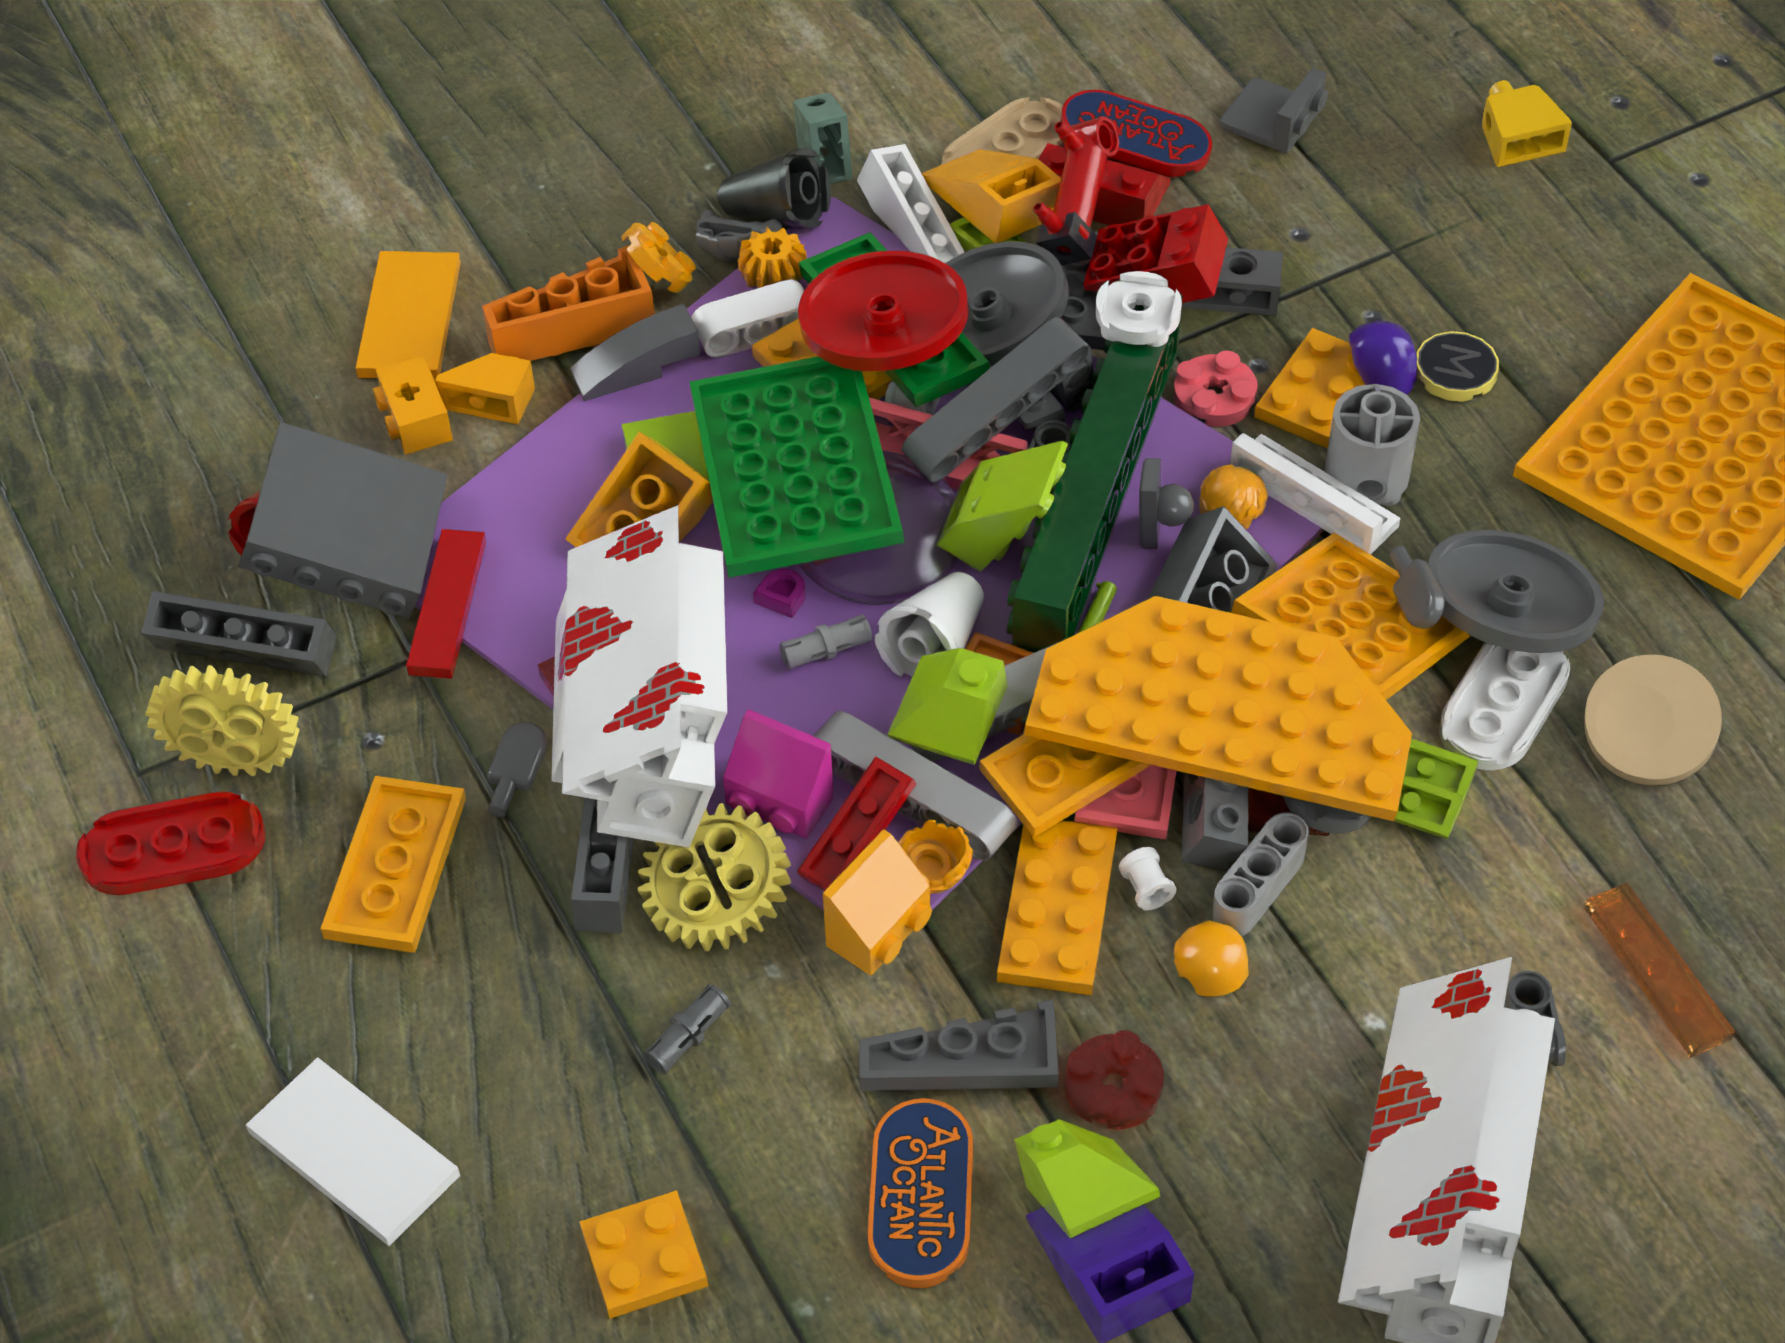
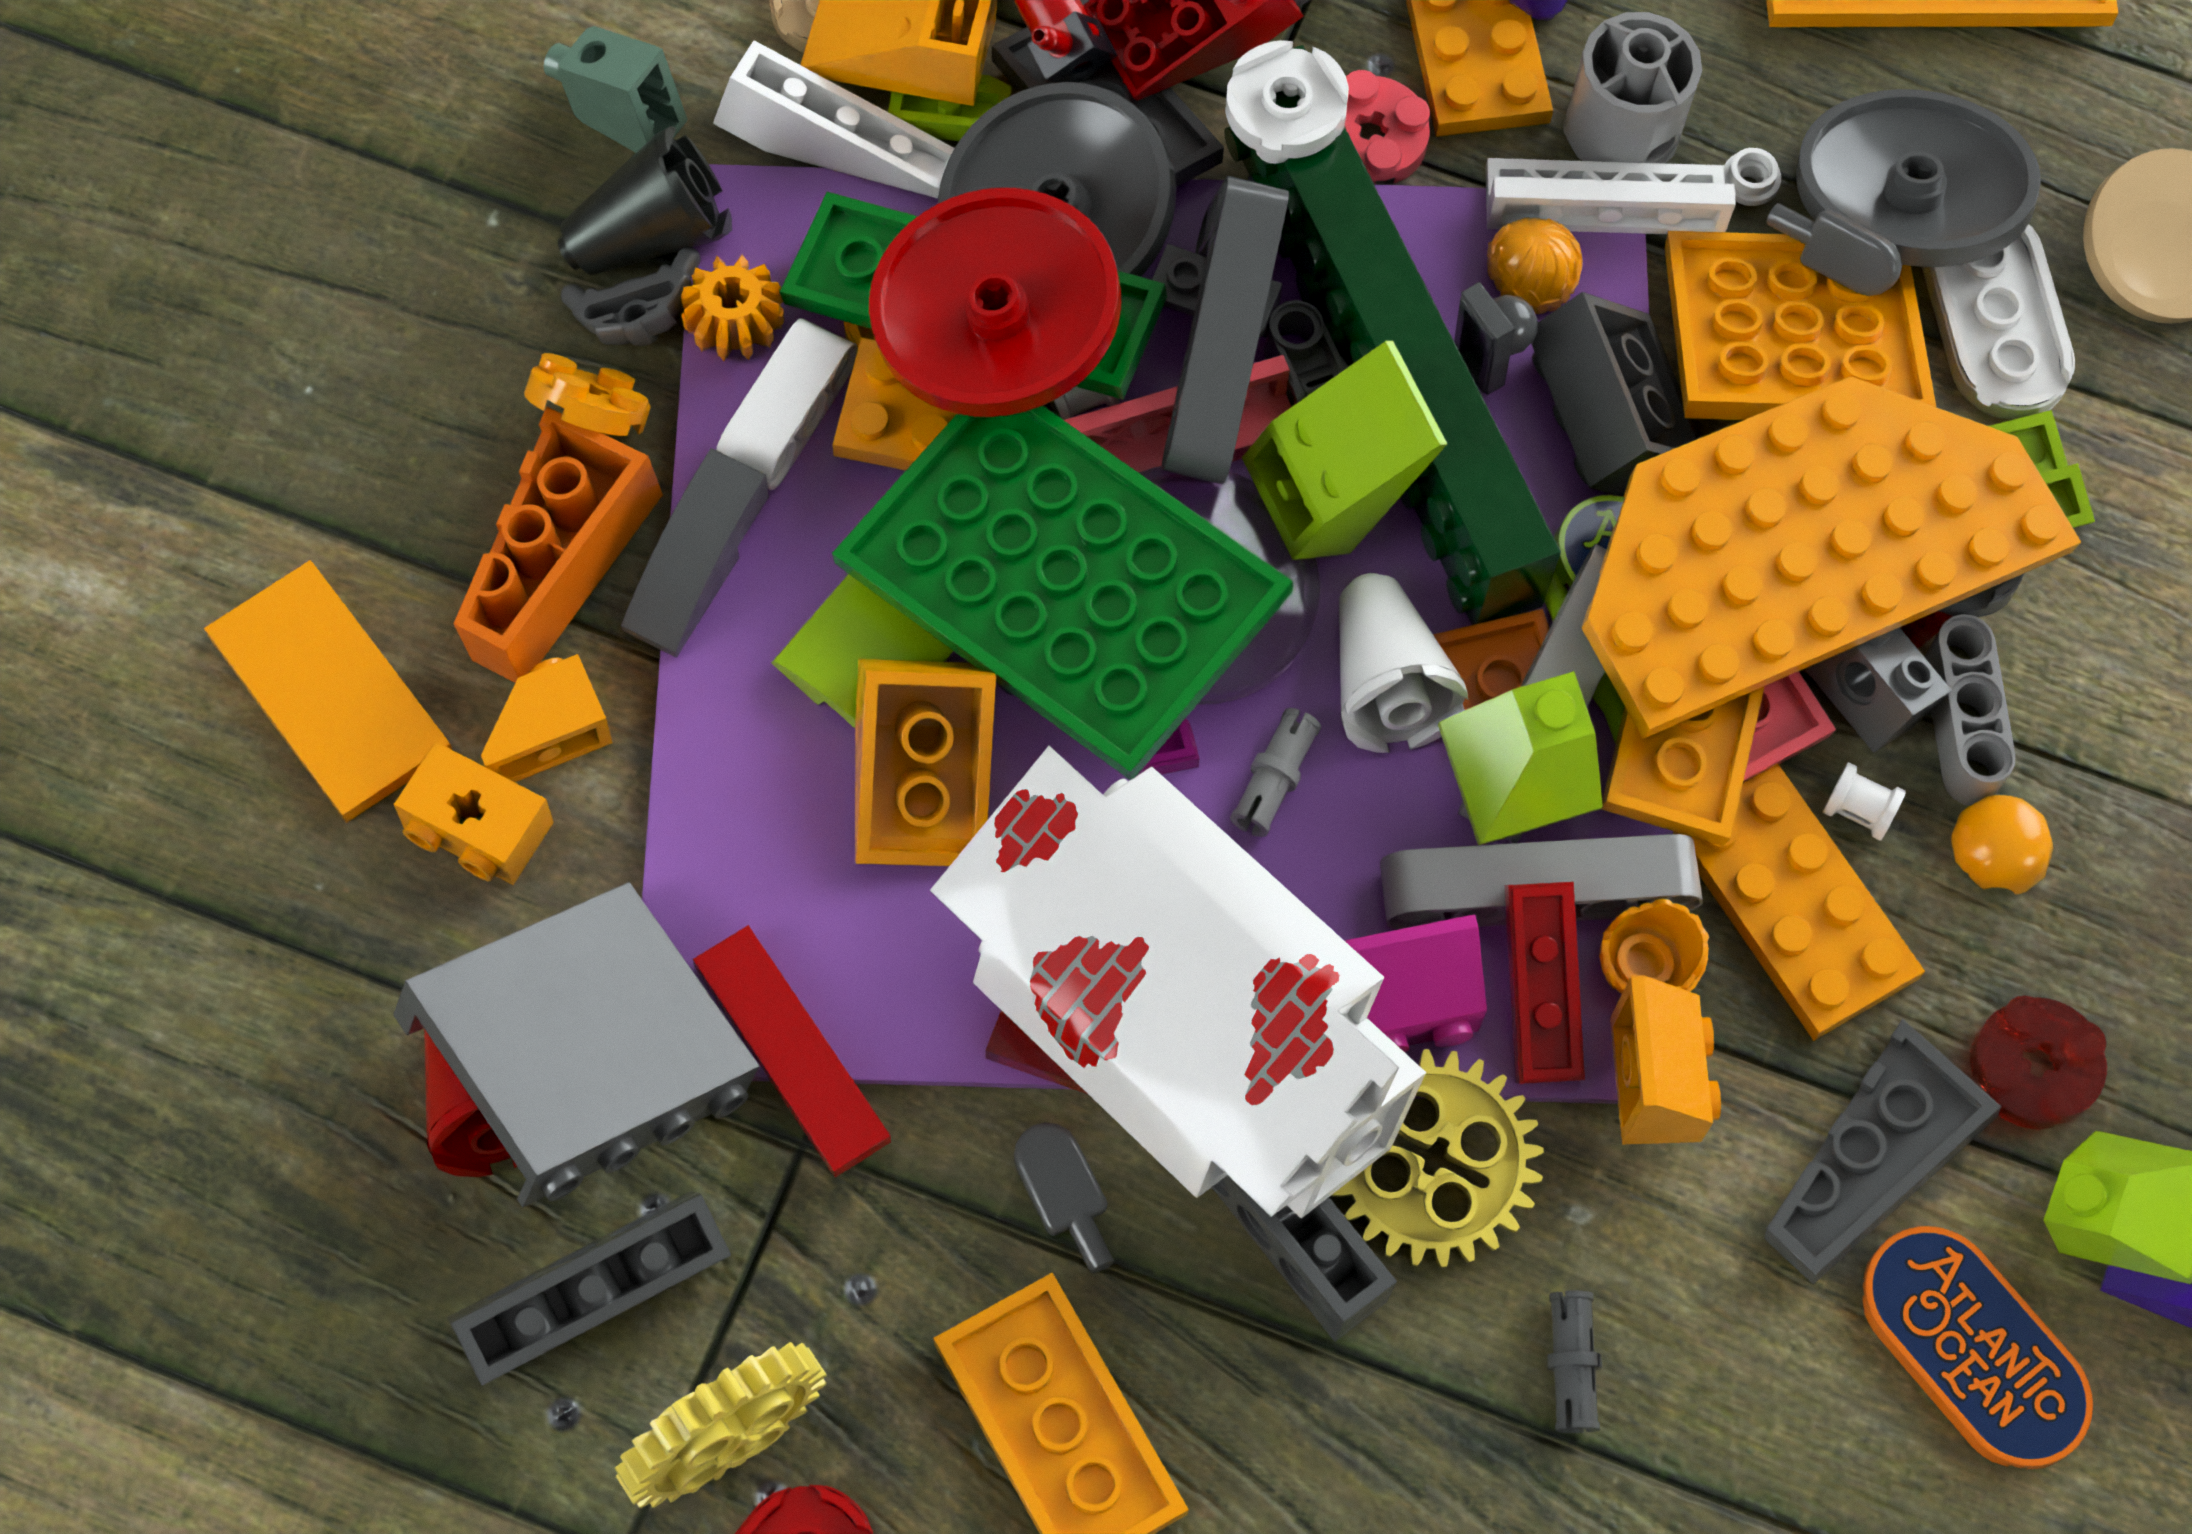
camera: 45 degrees left, 15 degrees up
none -> white plate [1724,148,1781,206]

